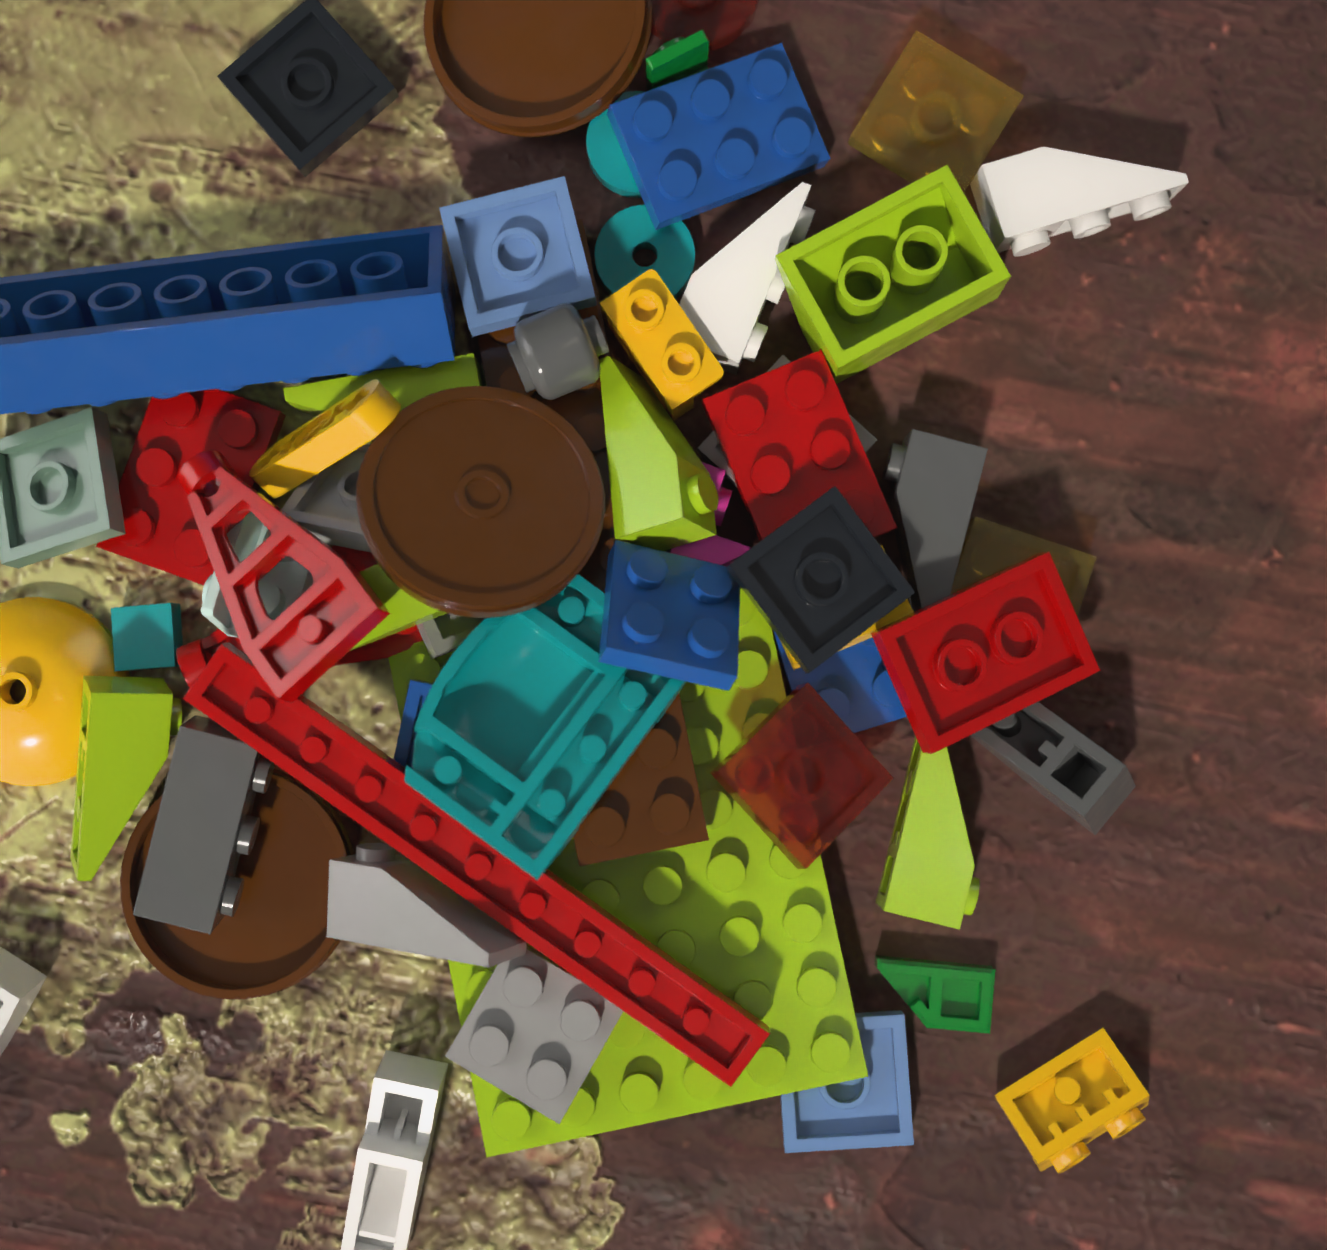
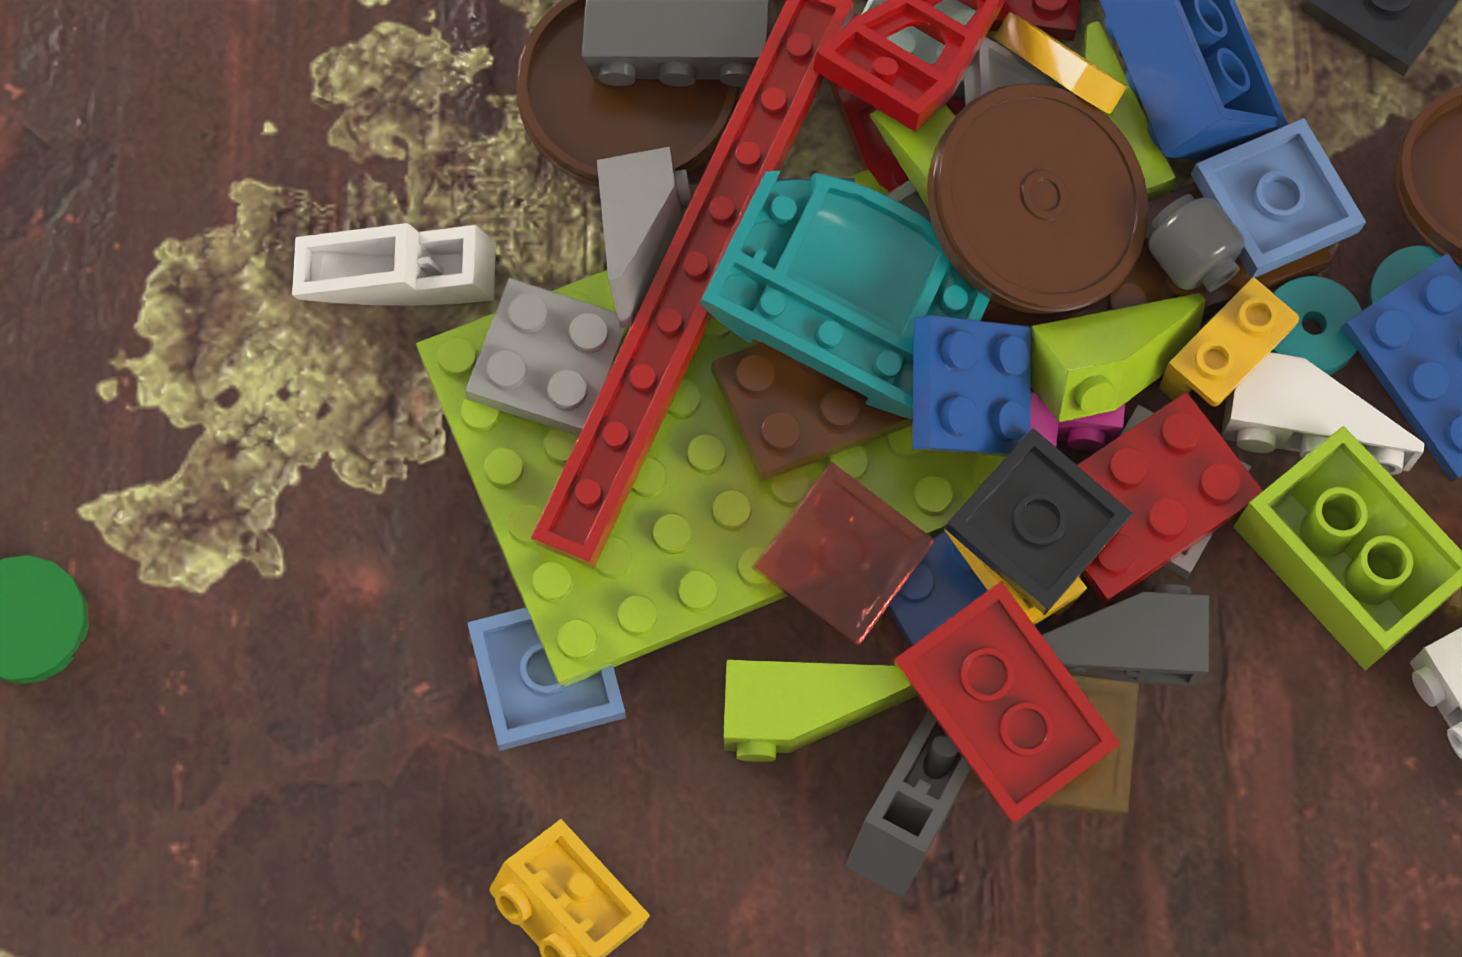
camera: 80 degrees right, 15 degrees down
green tile [874,955,996,1034] -> none

